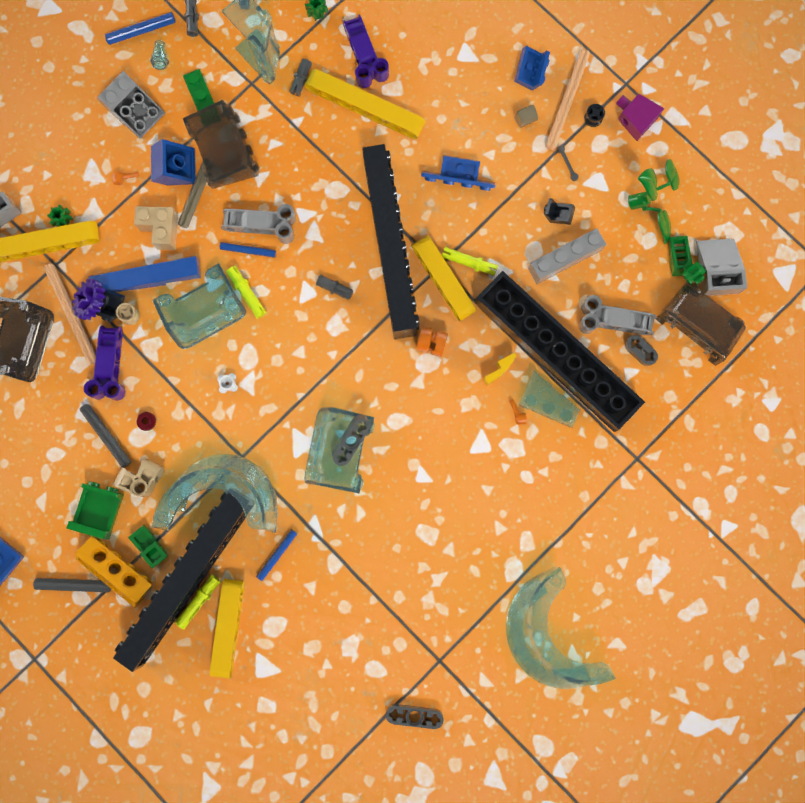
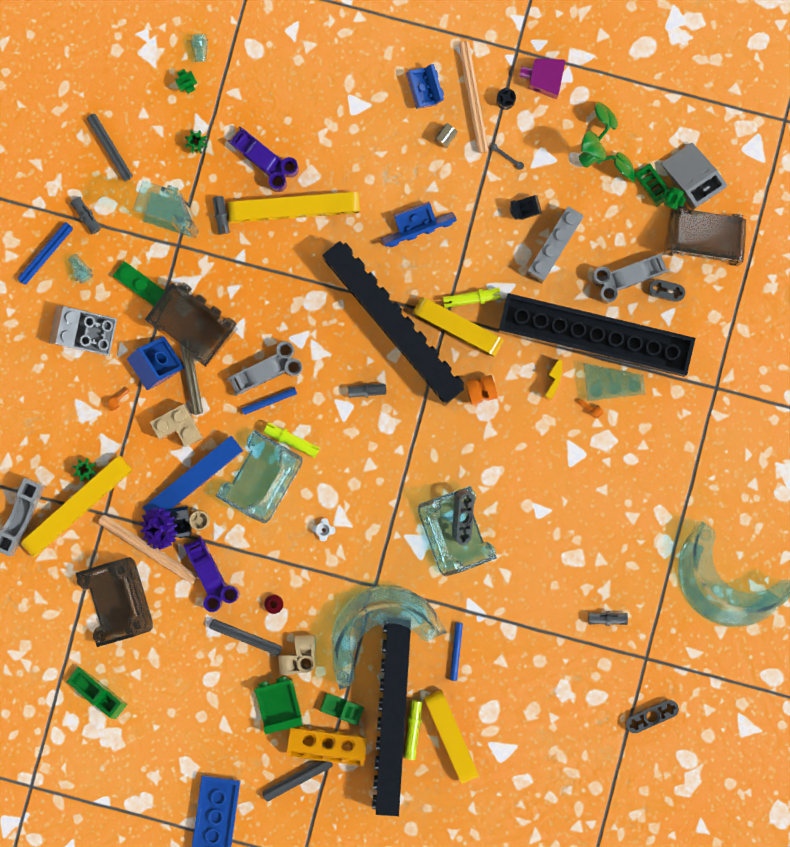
camera: 30 degrees left, 5 degrees up
none -> dark grey pin [588,611,628,626]

